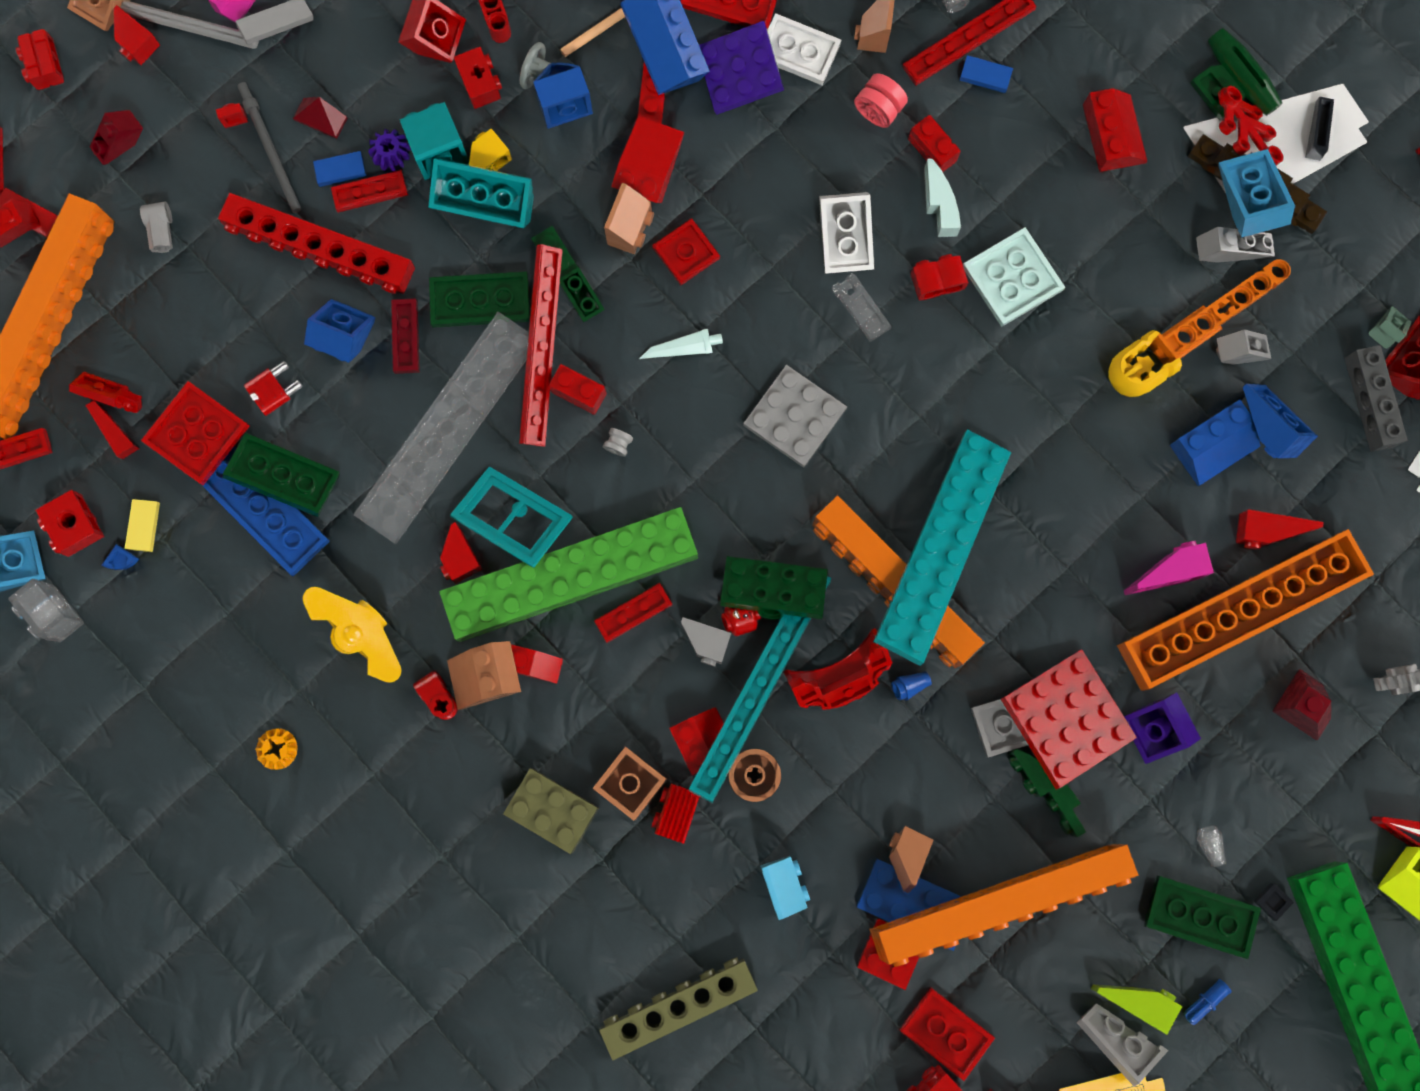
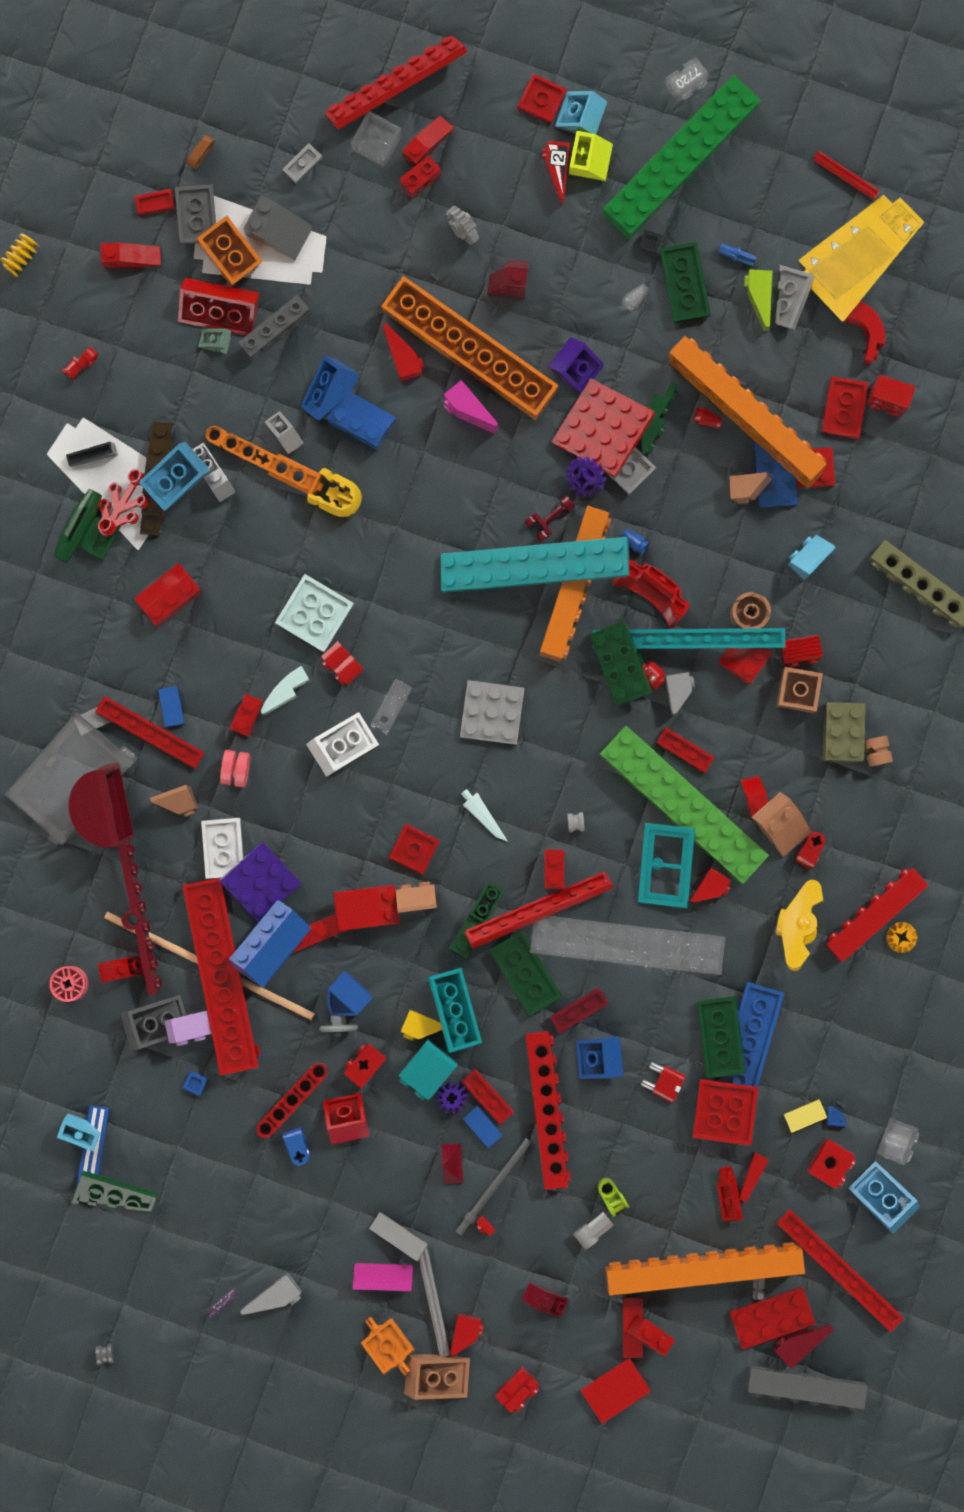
camera: 120 degrees left, 5 degrees up
none -> dark red bar [524,496,575,543]
none -> dark purple gear [565,456,607,498]
none -> lime piece [598,1178,630,1217]
none -> red cone [693,407,723,429]
none -> red brick [825,868,929,962]
none -> nougat wheel [864,735,894,767]

